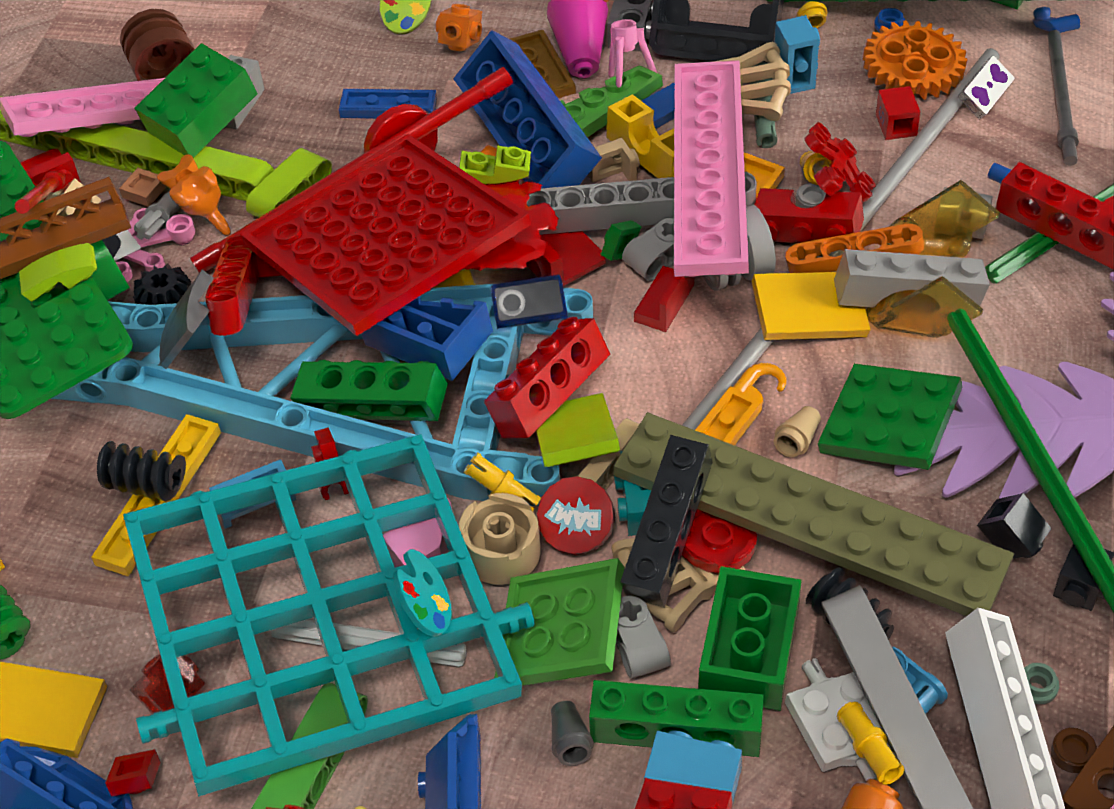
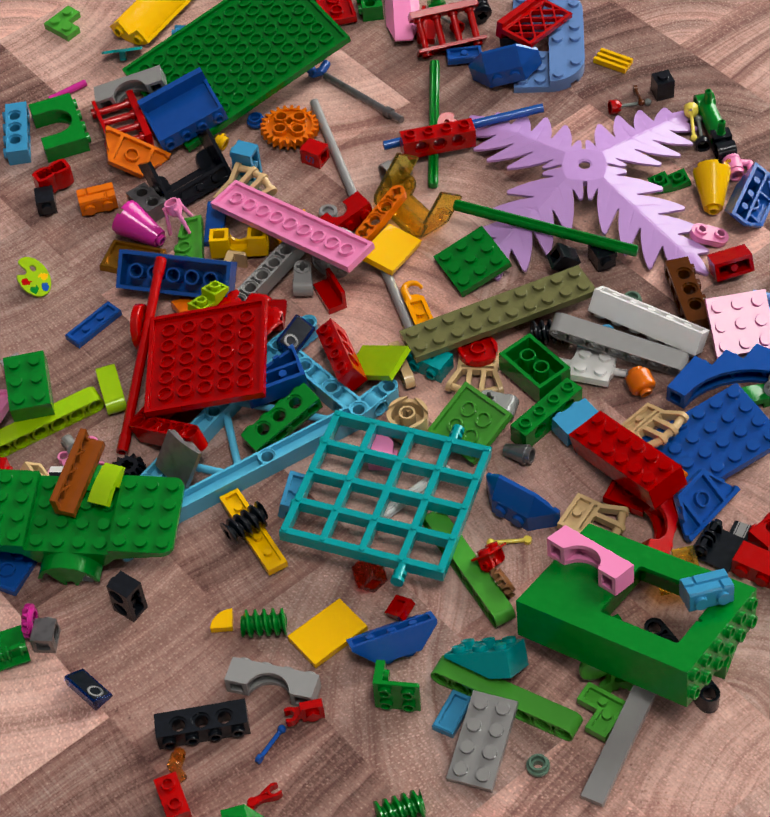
camera: 50 degrees left, 0 degrees up
red bar [15,170,66,214] -> none
nougat plate [119,168,166,207] -> none
orange animal [157,154,231,236] -> none
red plate [311,427,349,500] -> none
teal piece [393,549,452,637] -> none
orange brick [436,4,482,51] -> none
yellow pin [463,452,541,511] -> none
tile [537,476,616,555] -> none
green plate [600,220,642,261] -> none
black brick [620,435,713,608] -> none
tan cone [774,406,821,458] -> none
yellow cone [800,151,831,185] -> none
red plant [804,122,876,204] -> none
light grey arch [834,249,990,314] -> none
yellow pin [837,701,904,785] -> none
tile [957,56,1015,119] -> none
reddish brown tile [1051,728,1097,773] -> none

